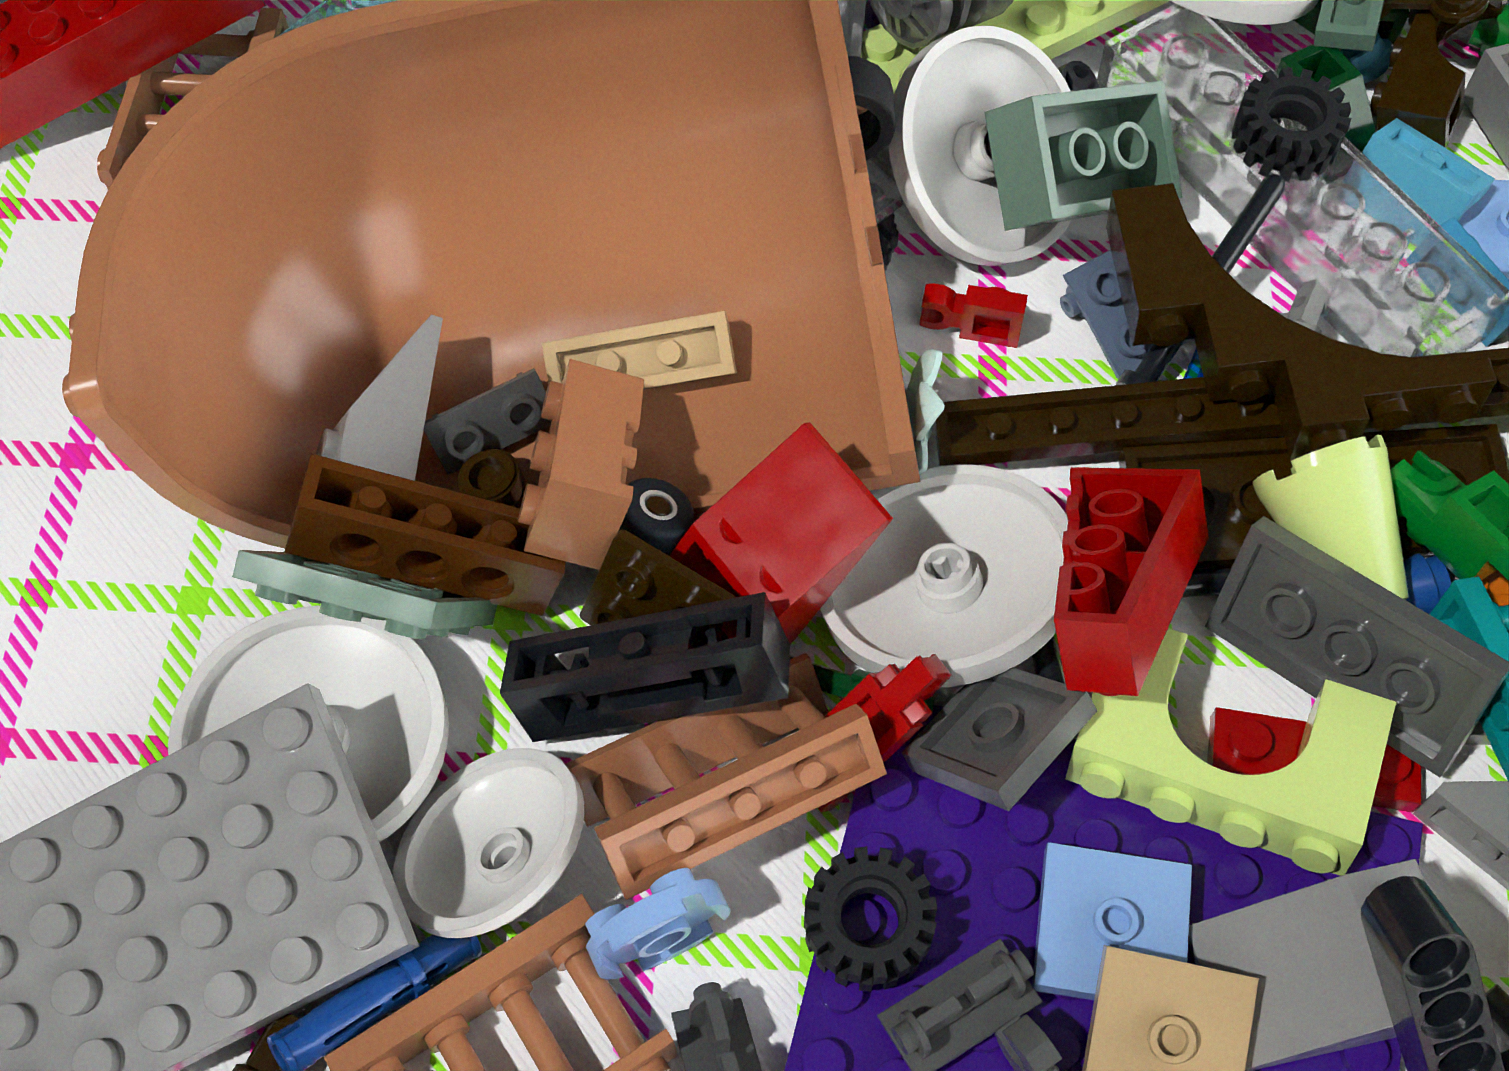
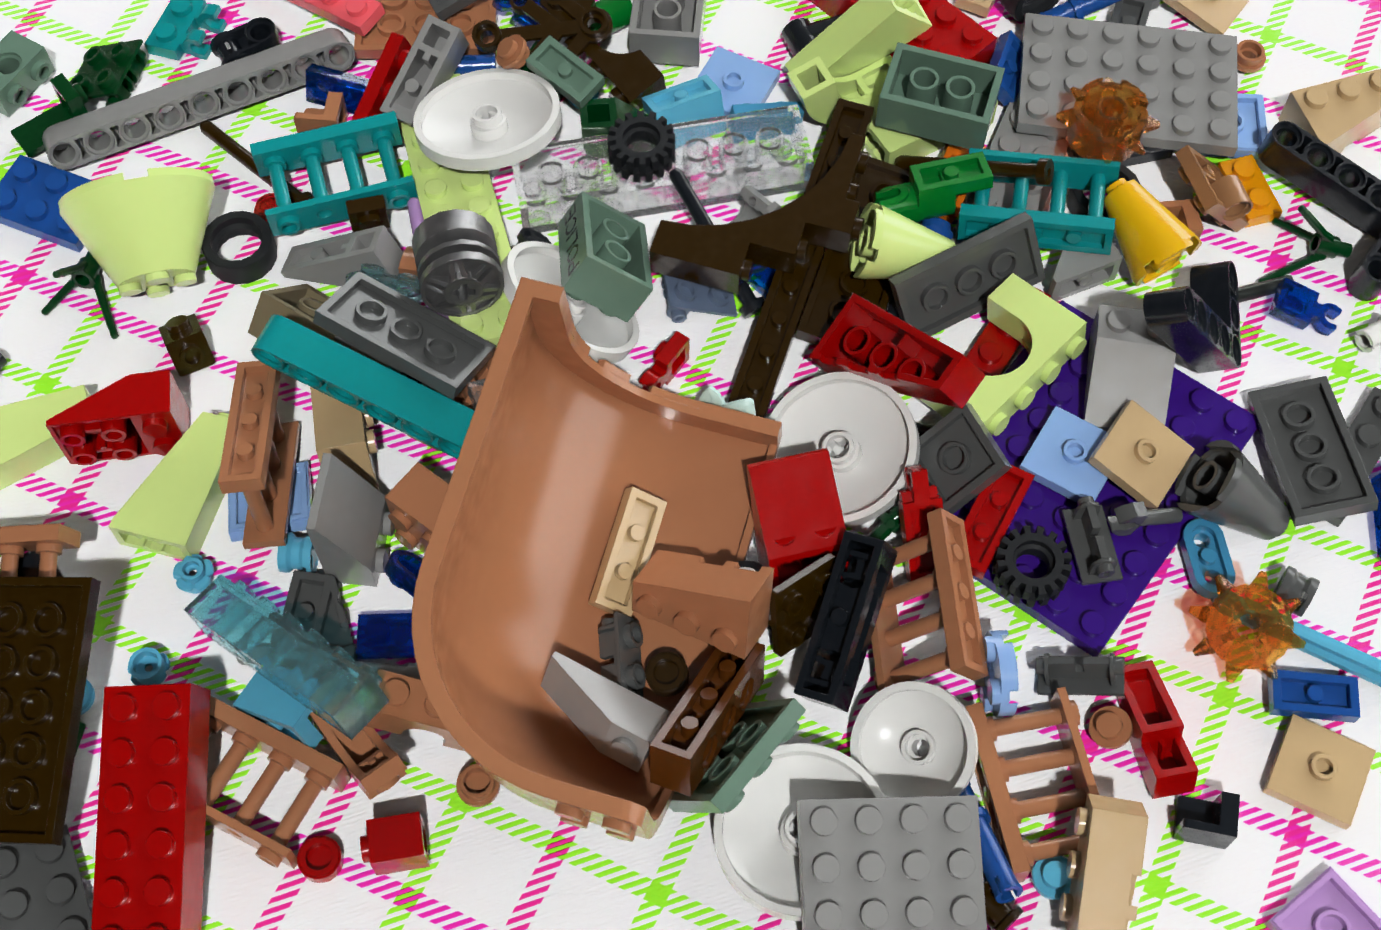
camera: 70 degrees left, 0 degrees up
none -> red plate [964,464,1035,580]

